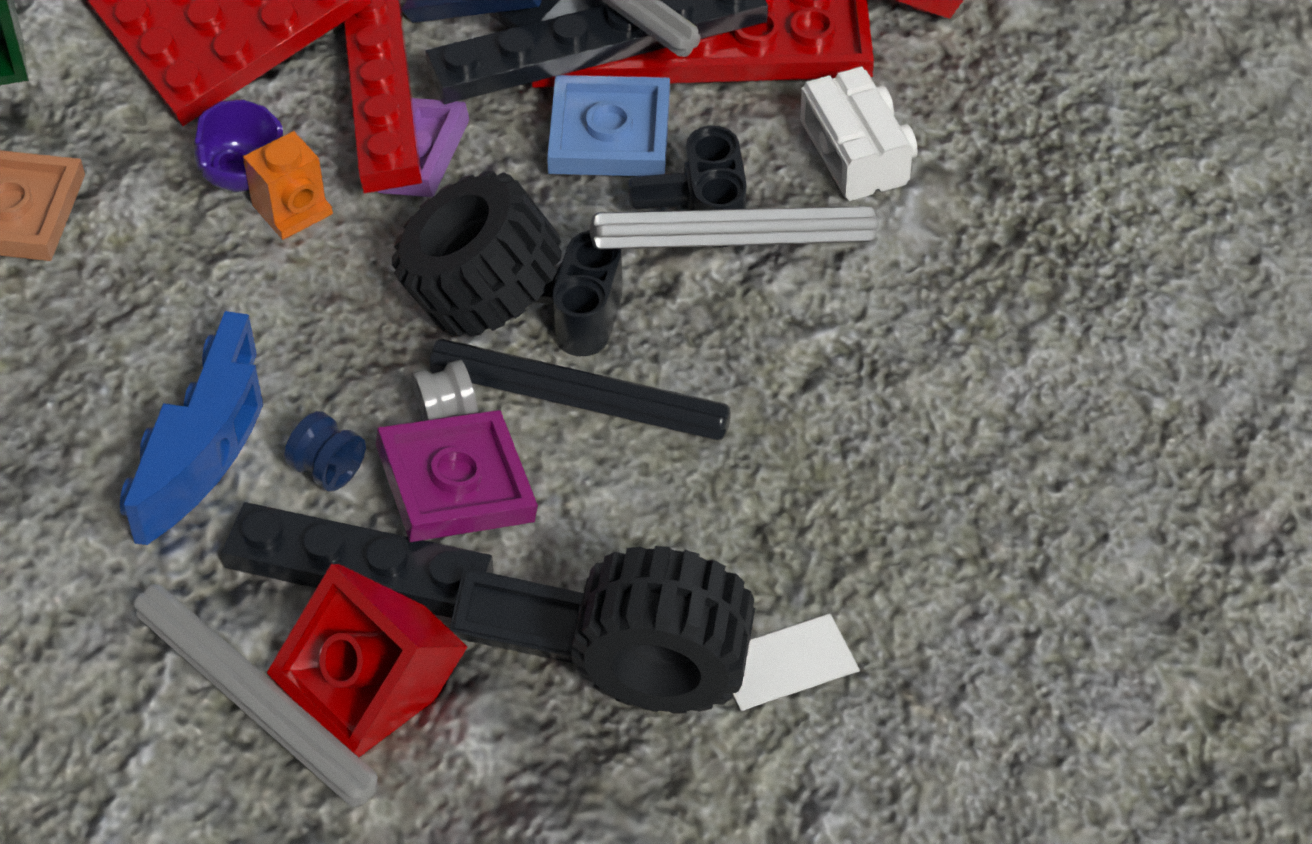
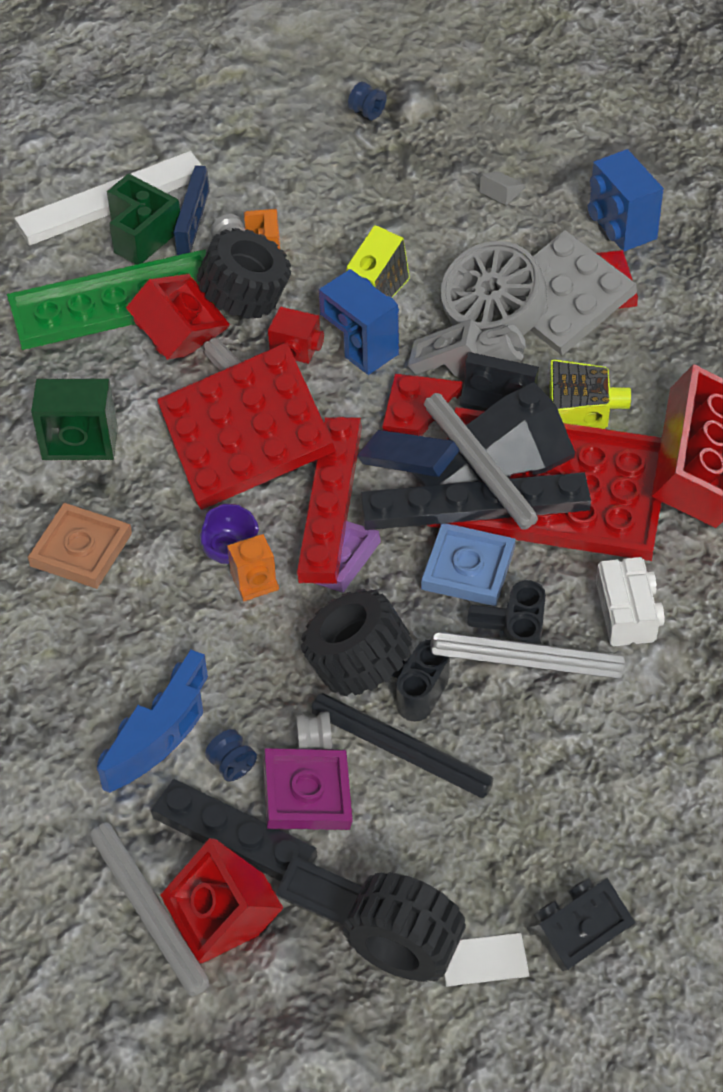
camera: 15 degrees right, 0 degrees up
none -> black bracket [526,877,636,971]

